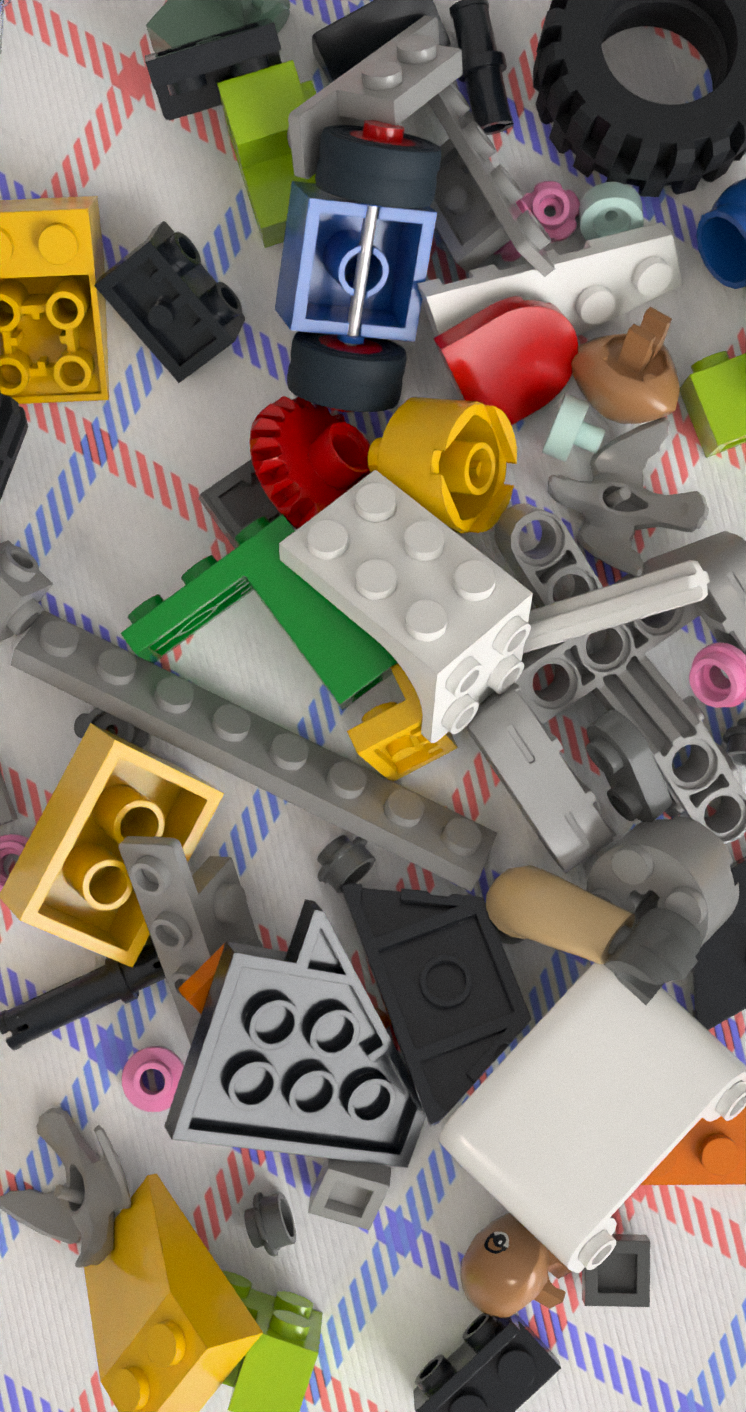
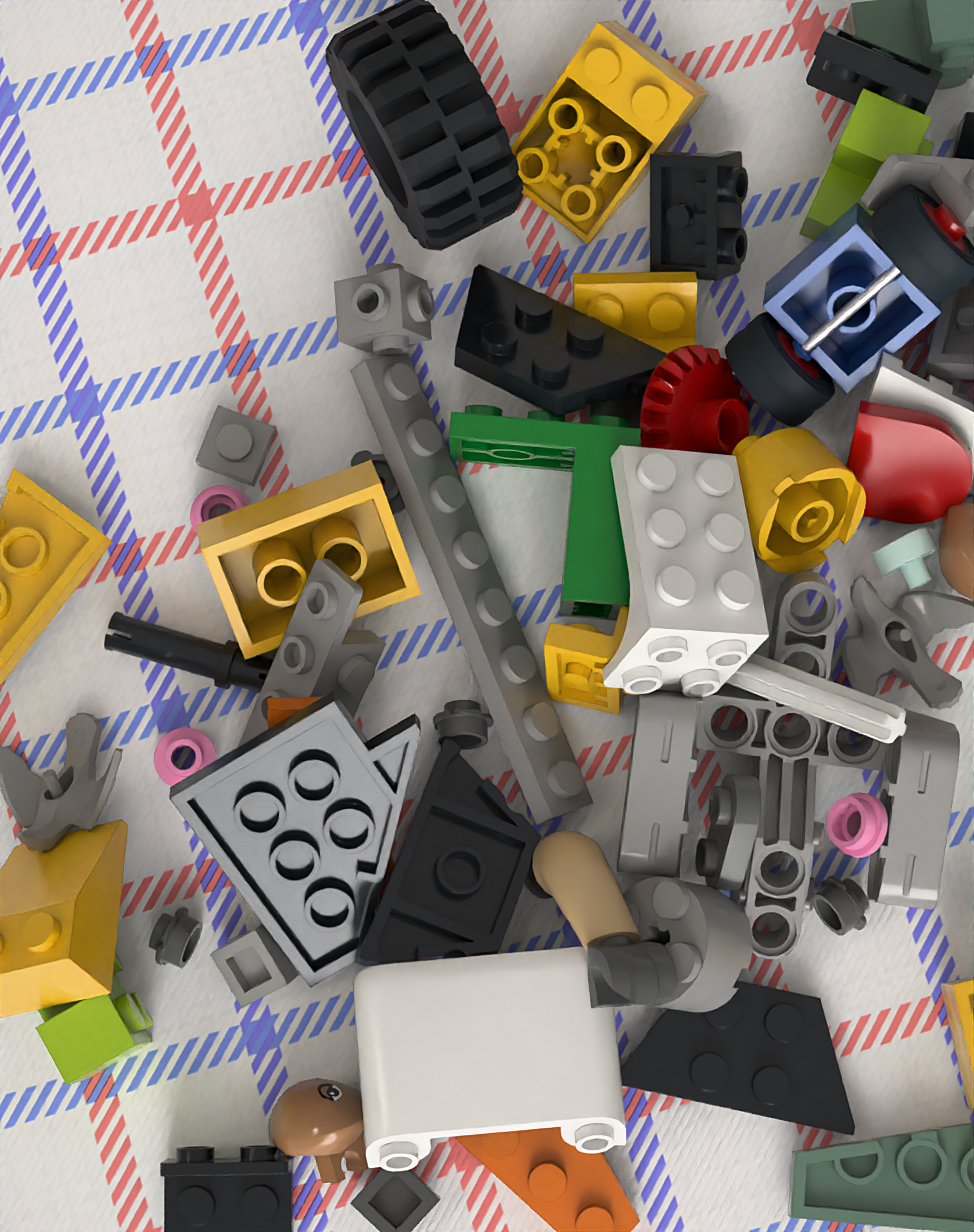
camera: 40 degrees right, 5 degrees down
none -> black wing [454,264,667,417]
none -> yellow bracket [573,272,697,354]

